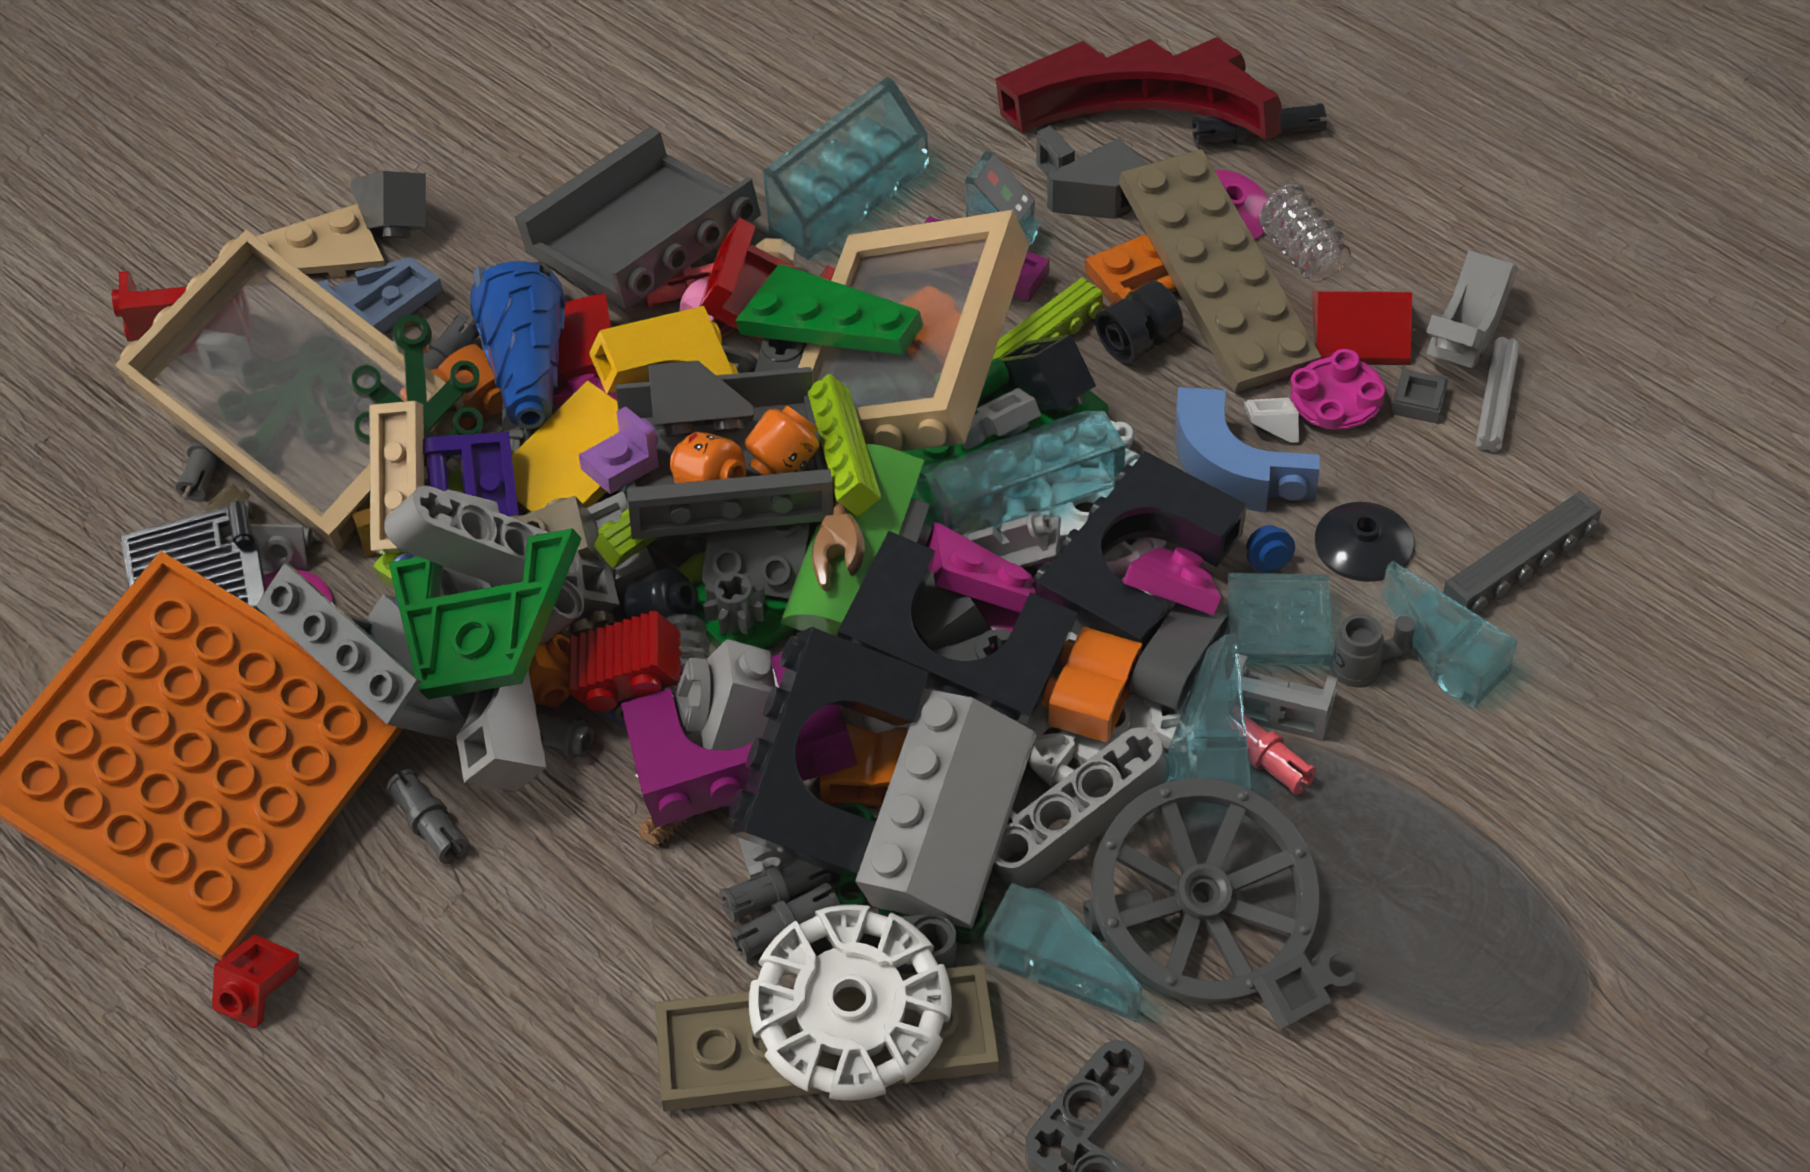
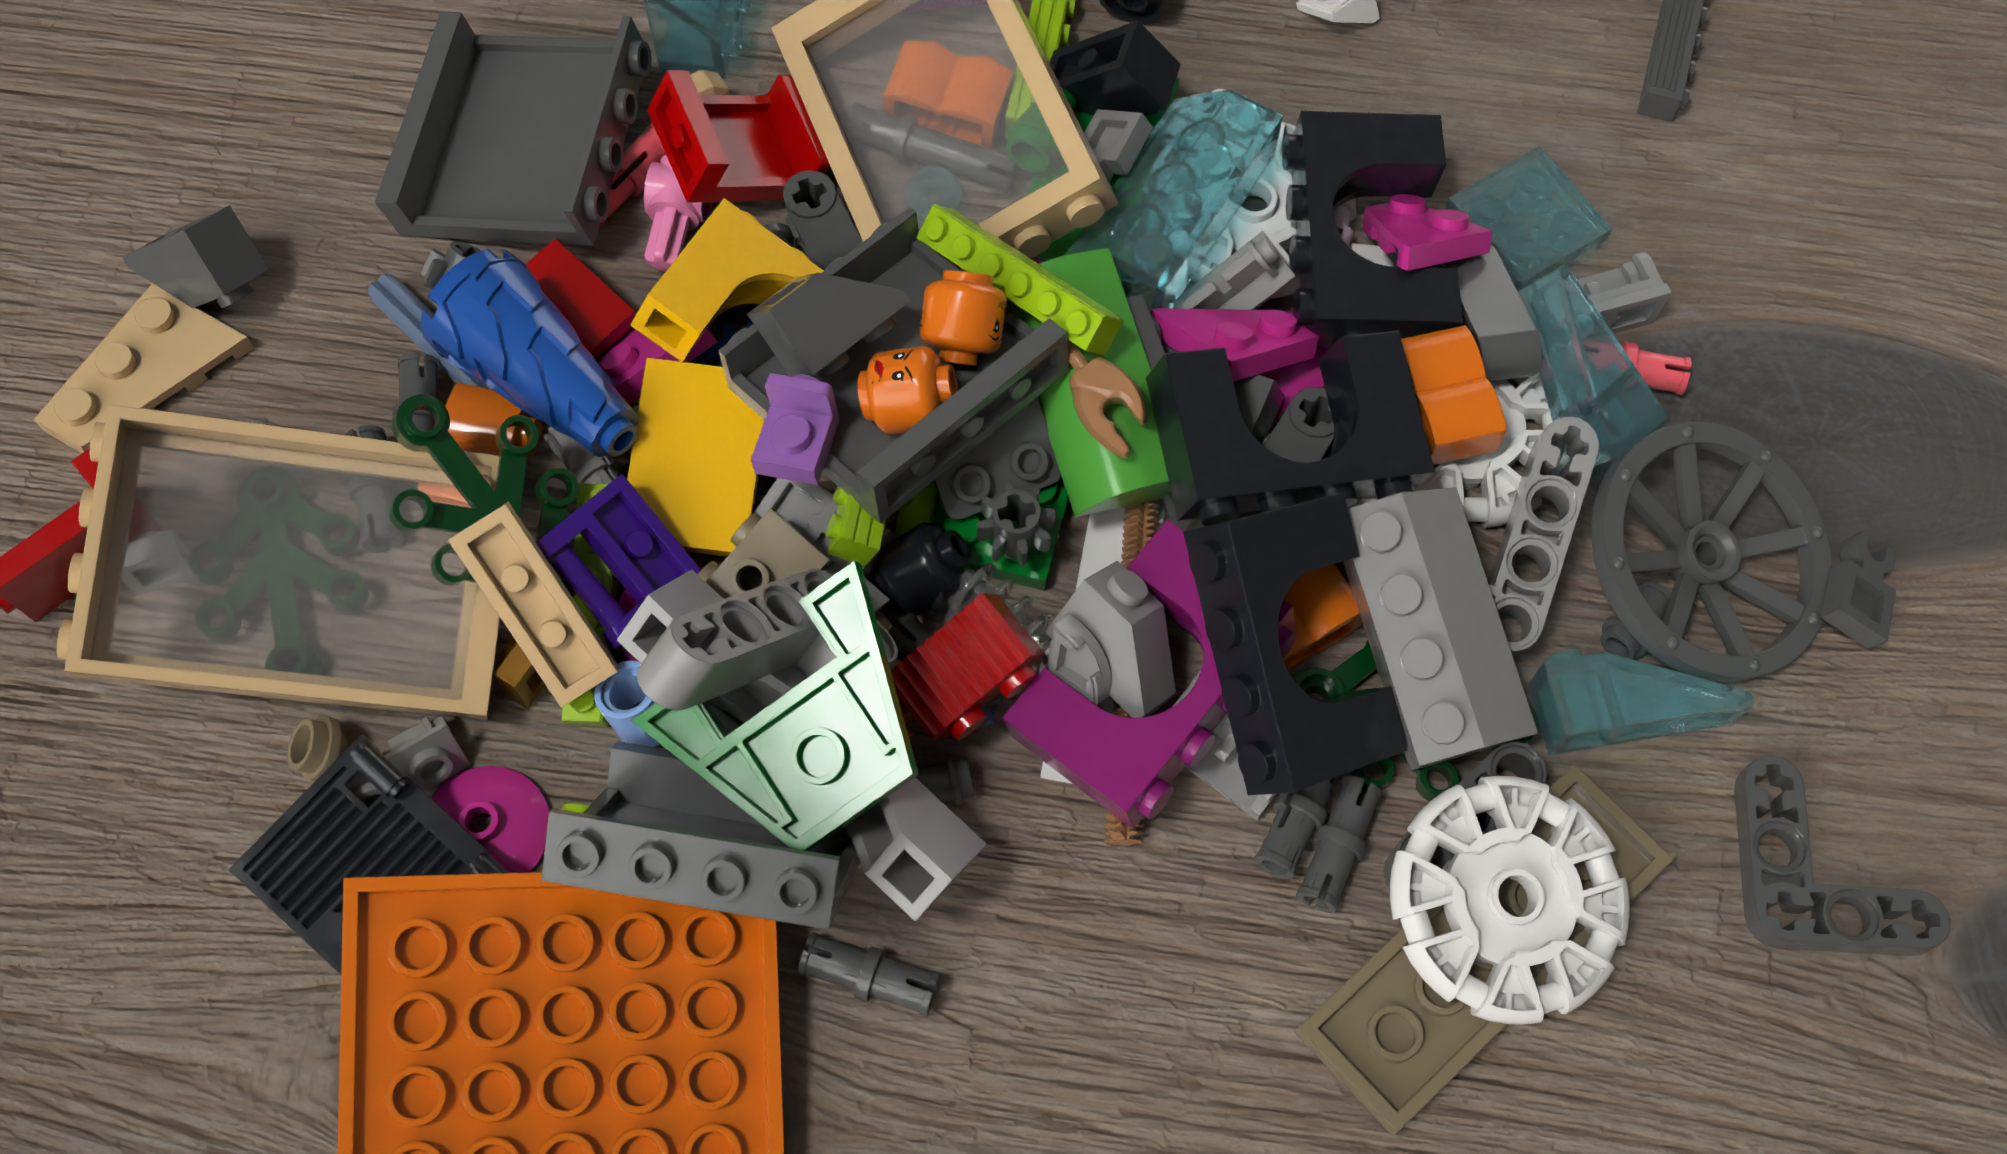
camera: 40 degrees left, 15 degrees up
dark grey pin [176,440,224,501] -> none
sand blue wing [317,257,443,334] -> none
green wing [736,263,924,355] -> none
medium blue arch [1175,387,1320,512] -> none
blue plate [1246,525,1295,573] -> none
black dish [1314,502,1414,582] -> none
dark grey piece [1330,614,1416,687] -> none
clear light blue slope [1382,561,1517,708] -> none

